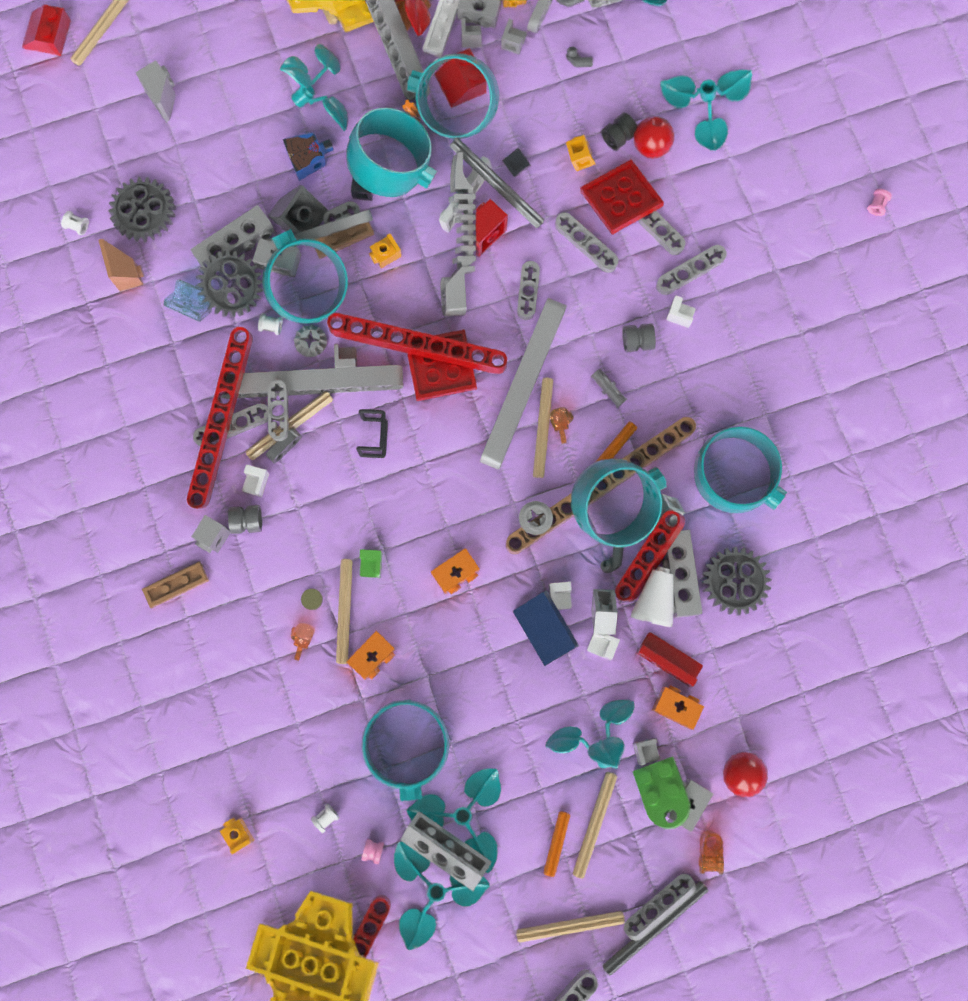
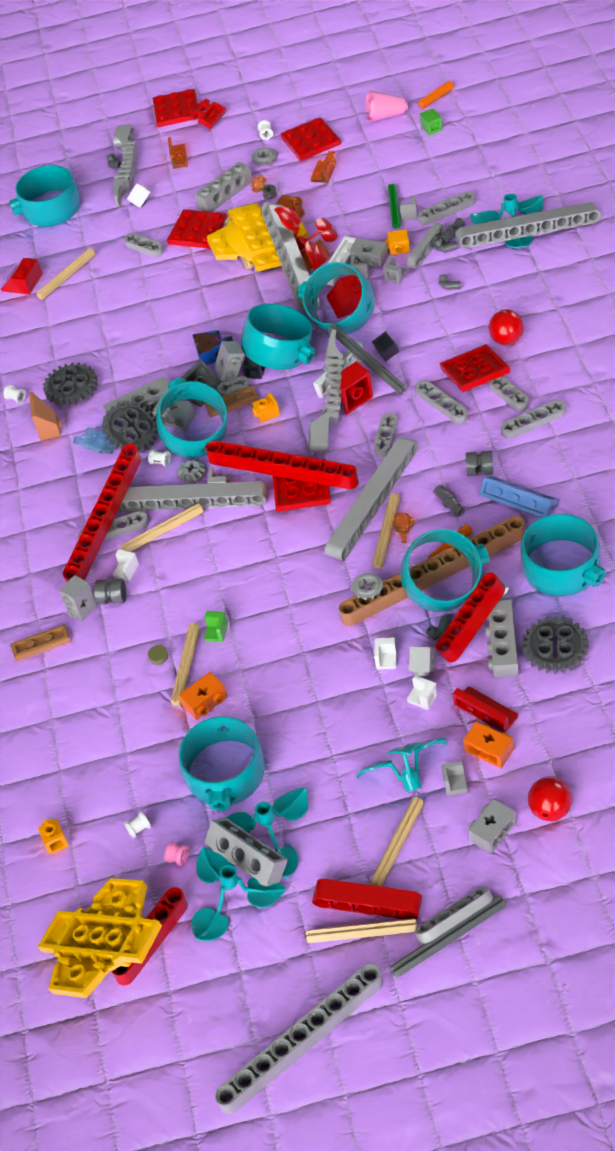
camera: 20 degrees right, 30 degrees down
light grey slope [135,60,176,123] -> none
dark grey beam [266,428,302,463] -> none
light grey beam [268,380,289,441] -> none
teal plant [280,44,348,131] -> none
clear orange piece [291,623,315,661] -> none
light grey beam [295,210,373,240] -> none
black piece [356,409,388,458] -> none
orange axle [402,99,421,121] -> none
orange brick [430,548,480,595] -> none
dark blue tile [513,590,579,666] -> none
orange axle [544,811,570,877] -> none
light orange brick [566,135,595,171] -> none
pearl dark grey wheel [601,112,637,151] -> none
white cone [631,567,674,627] -> none
bright green plate [633,756,690,829] -> none
teal plant [660,70,753,151] -> none
white panel [666,295,695,328] -> none
clear orange piece [699,830,724,874] -> none
none -> light grey brick [214,341,244,382]
none -> red beam [312,879,422,920]
none -> medium blue fence [479,476,560,518]

